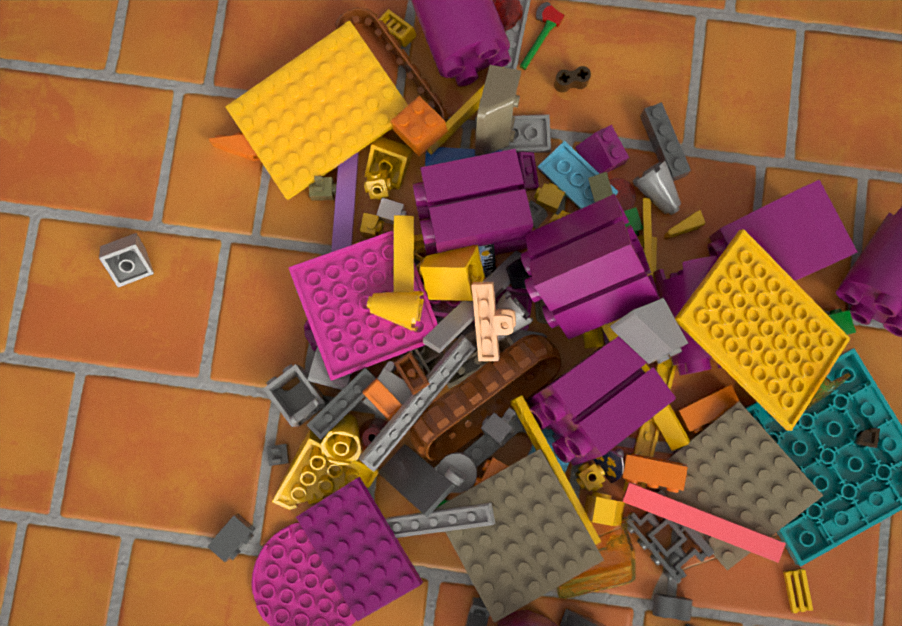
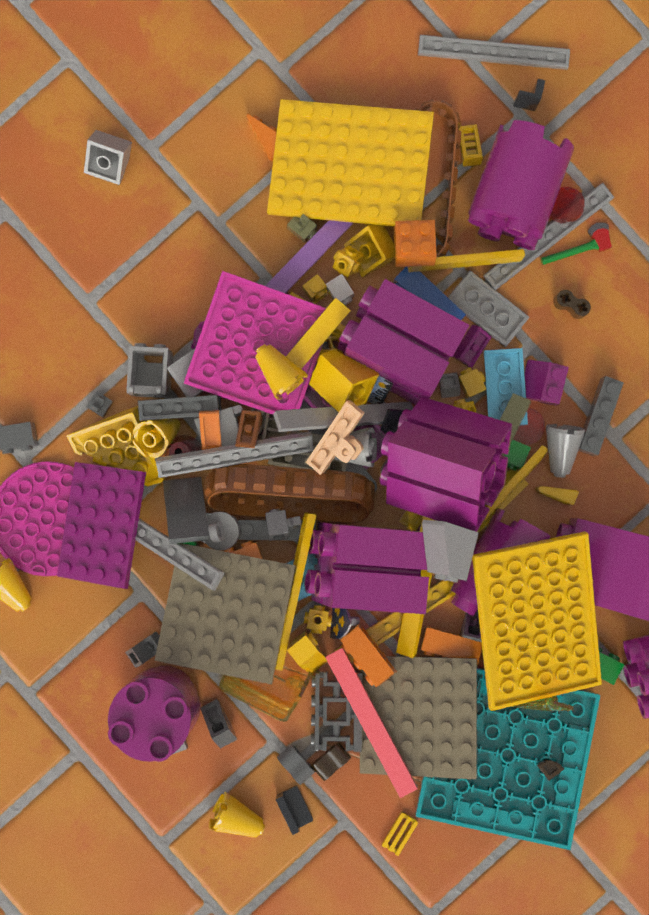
camera: 40 degrees right, 5 degrees up
dark tan windscreen [475,65,521,156] -> none
none -> dark brown axle [311,742,351,781]
none -> dark grey slope [460,609,482,642]

